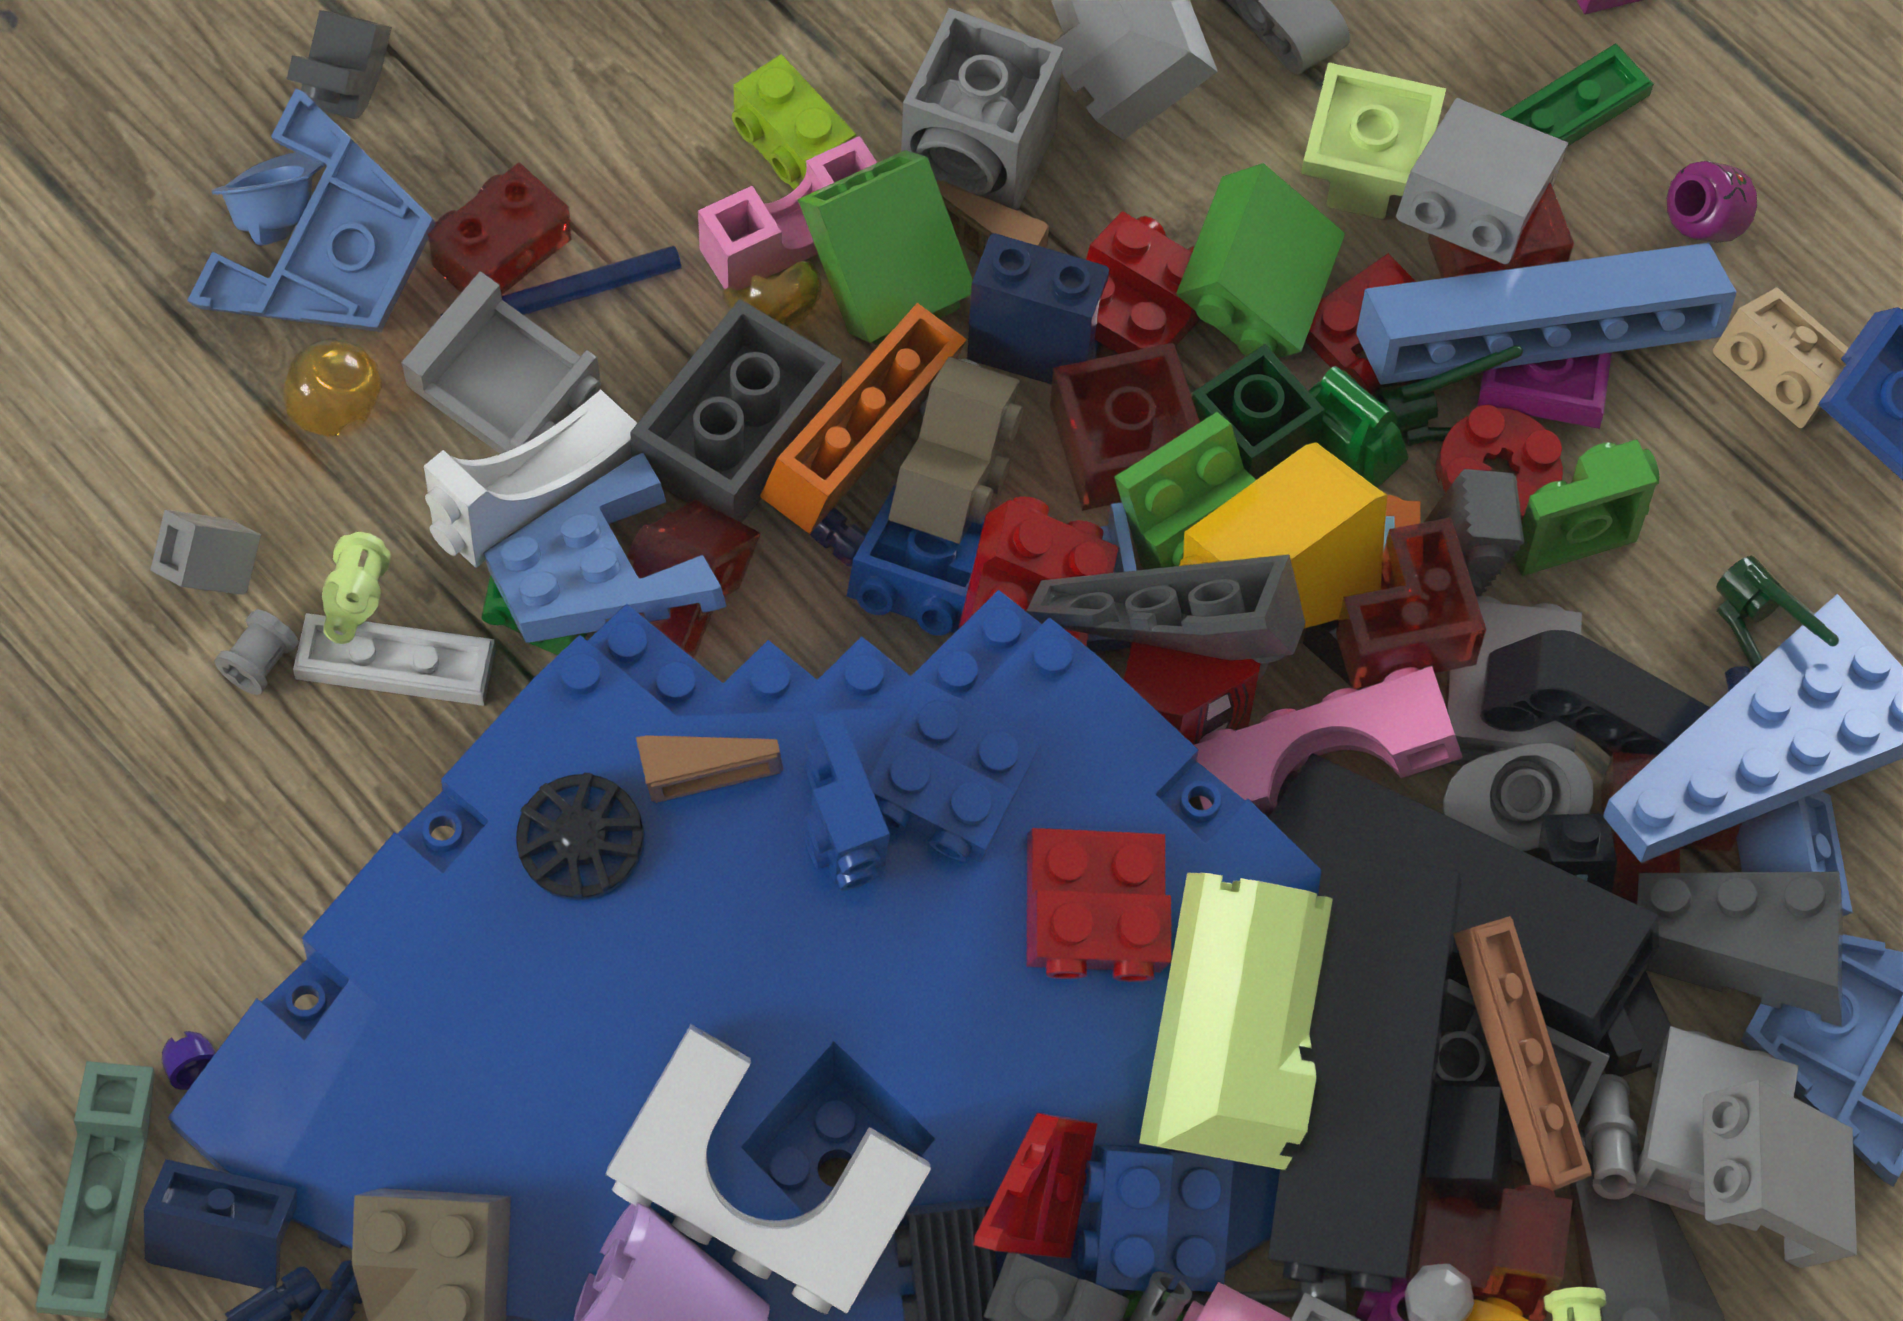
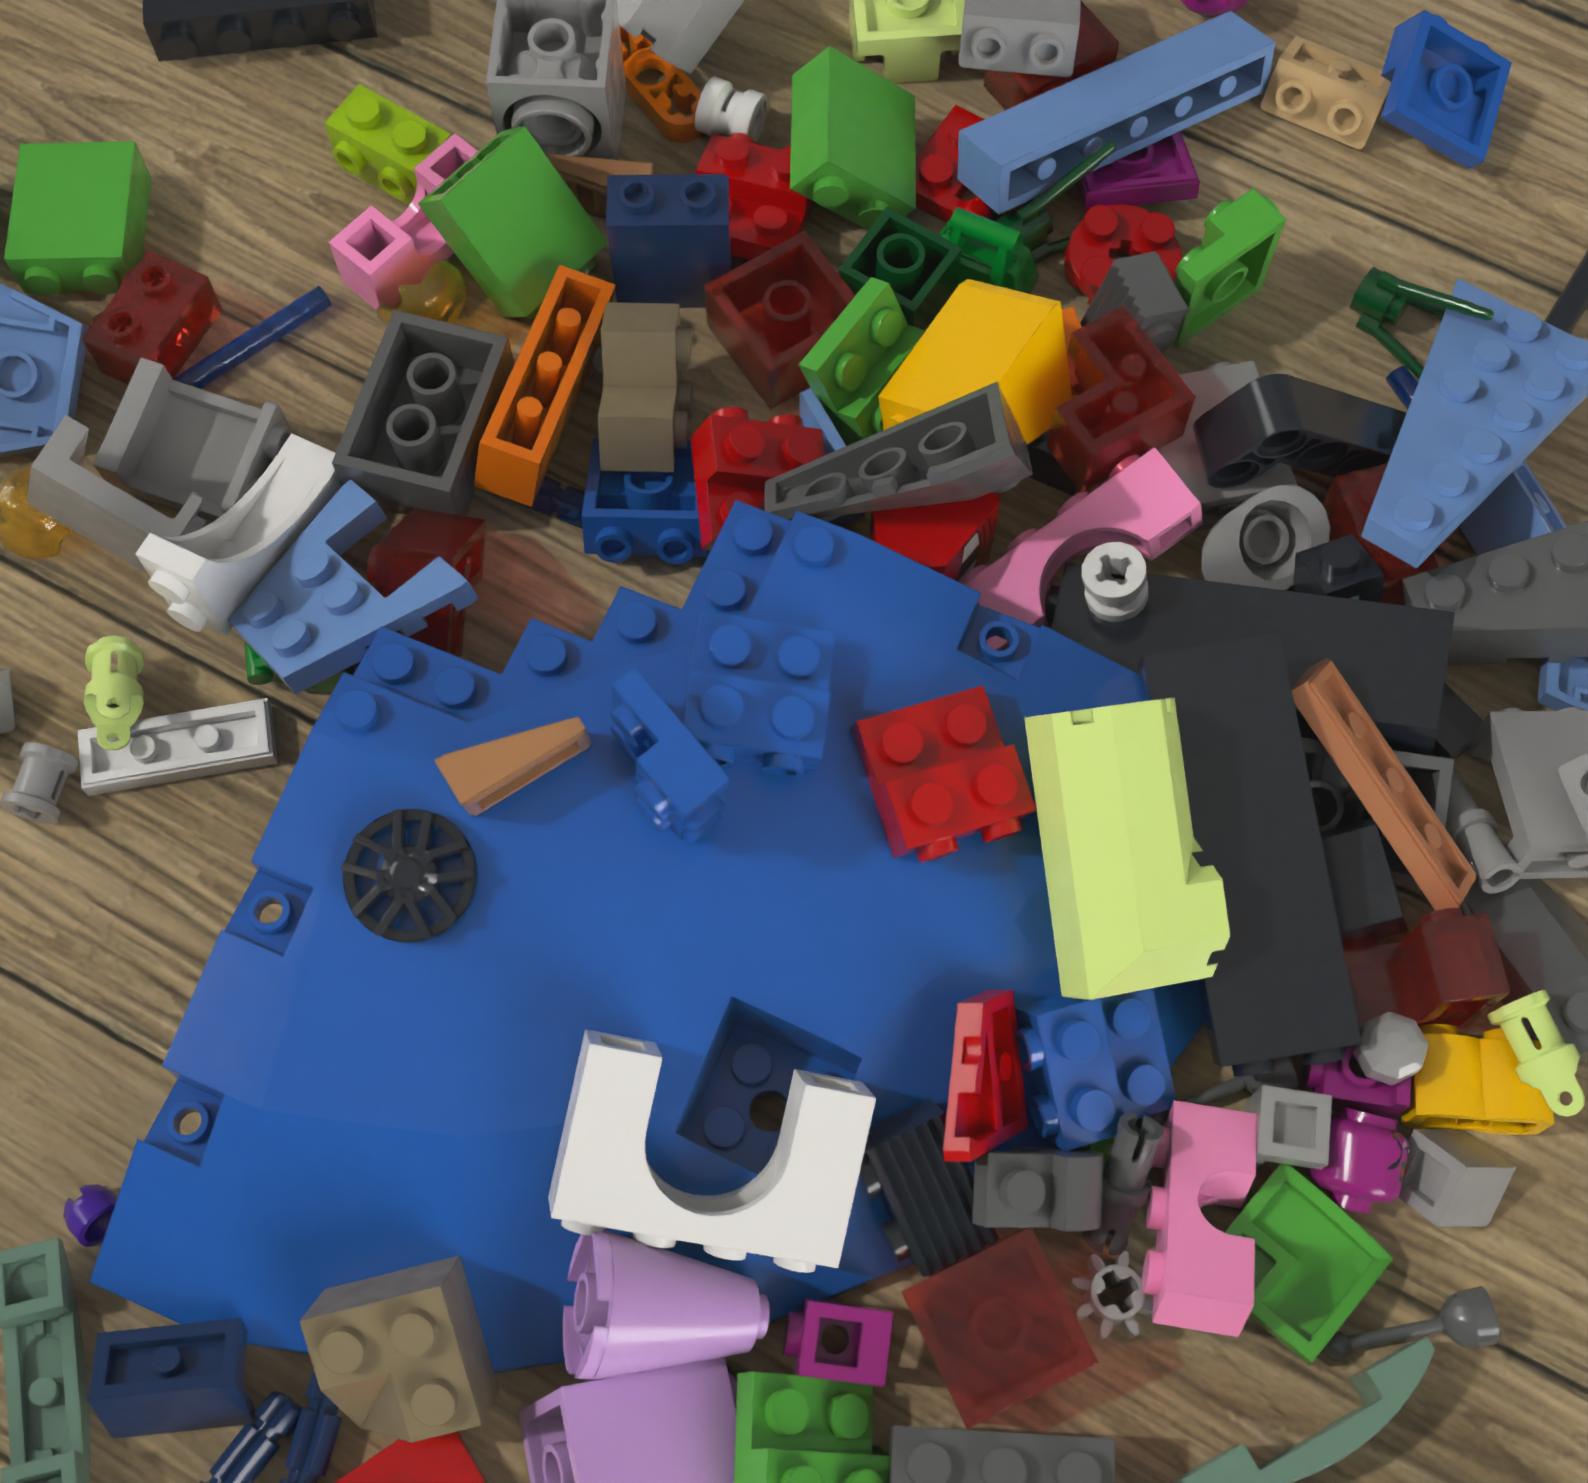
camera: 15 degrees left, 5 degrees up
none -> bright green brick [4,141,151,296]
none -> light grey panel [27,415,207,572]
none -> orange beam [619,24,703,143]
none -> white wheel [695,76,769,143]
none -> white wheel [1082,542,1149,622]

